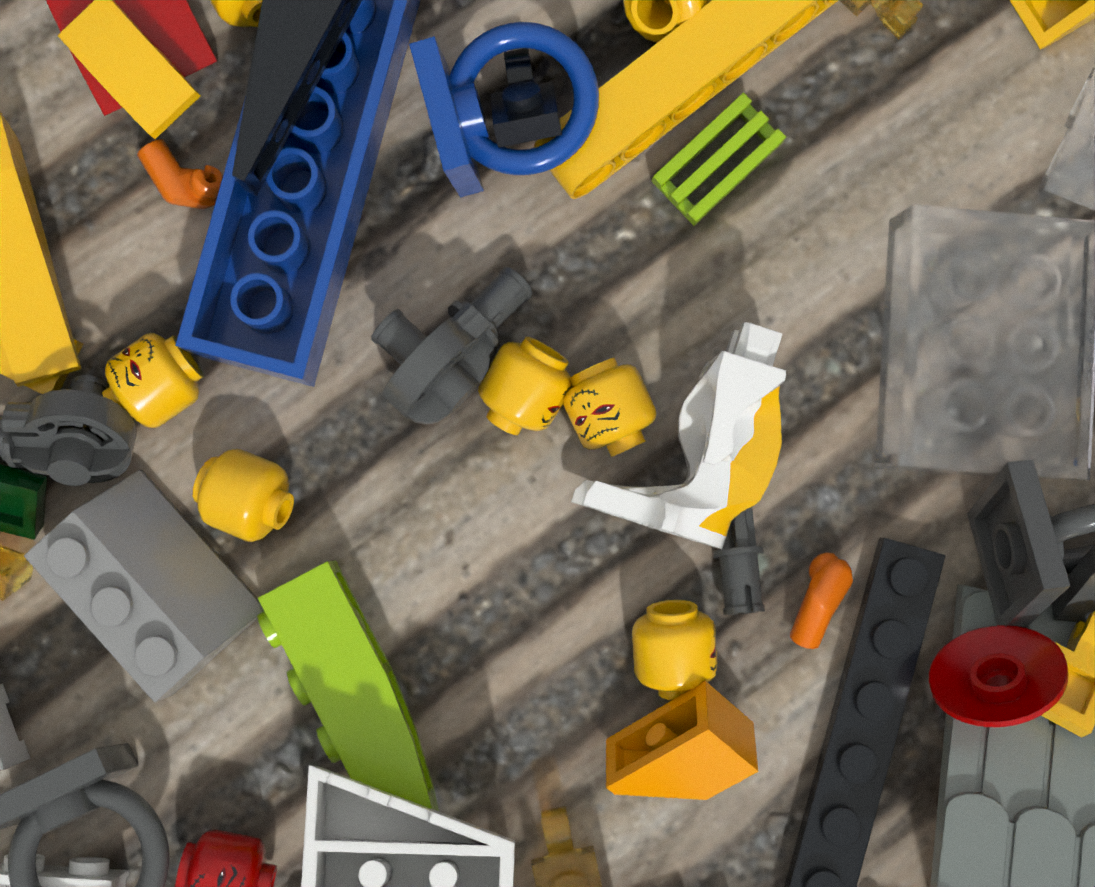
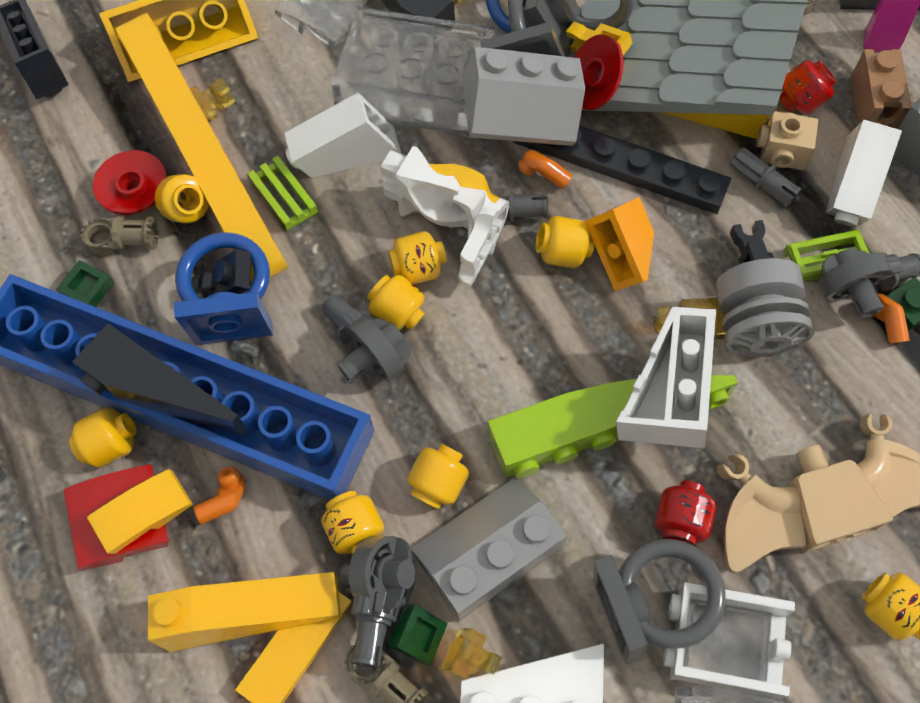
camera: 75 degrees left, 20 degrees down
none -> white slope [284,93,402,178]
none -> light grey slope [462,47,585,146]

